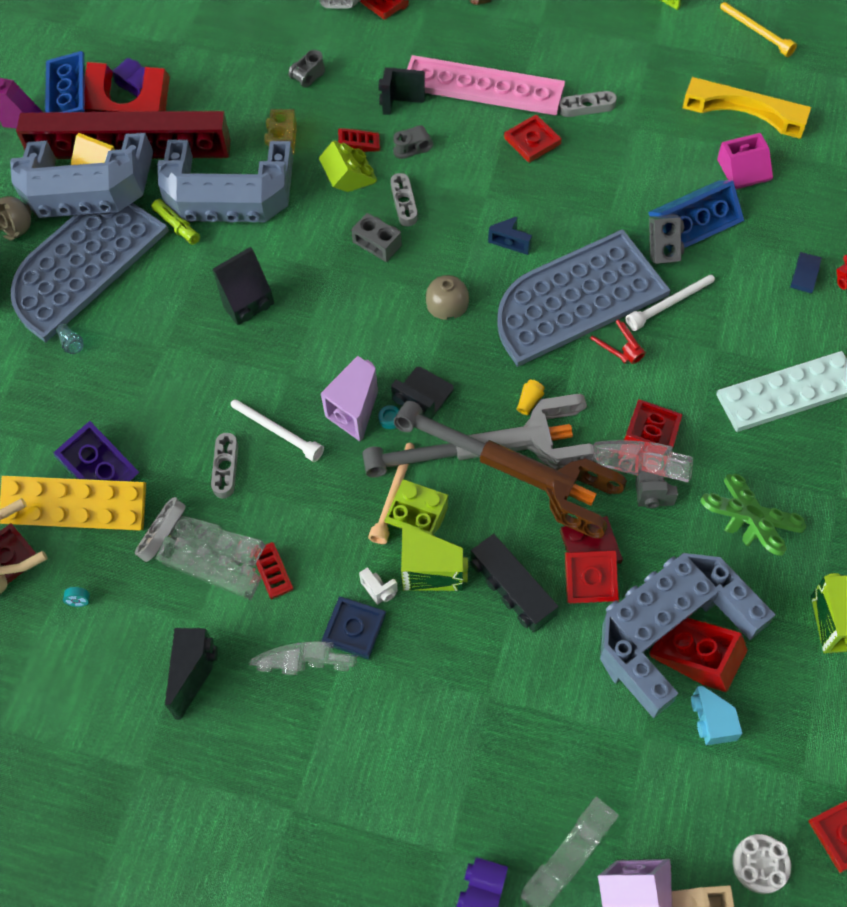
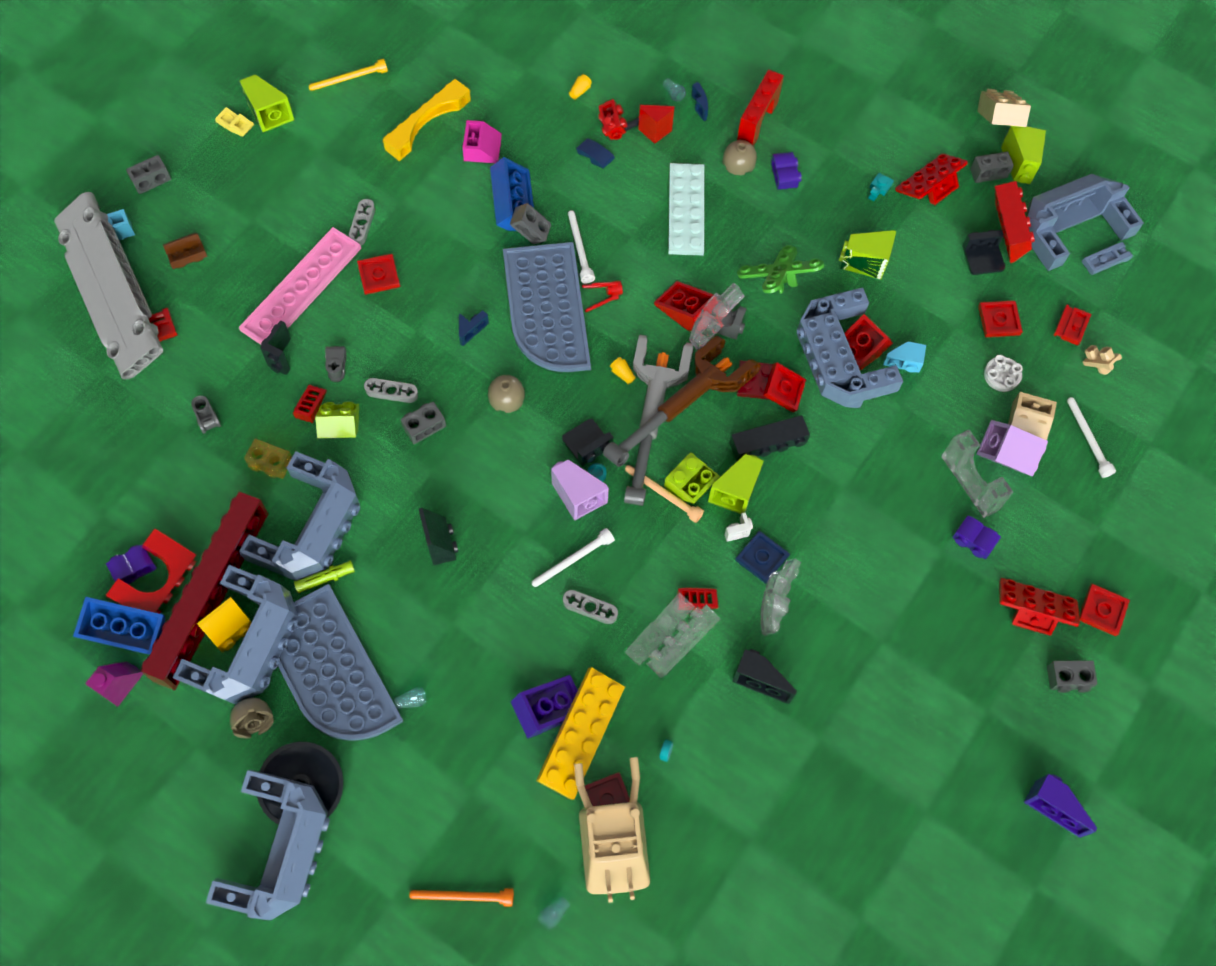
camera: 75 degrees left, 5 degrees up
light grey beam [135,497,185,562] -> none

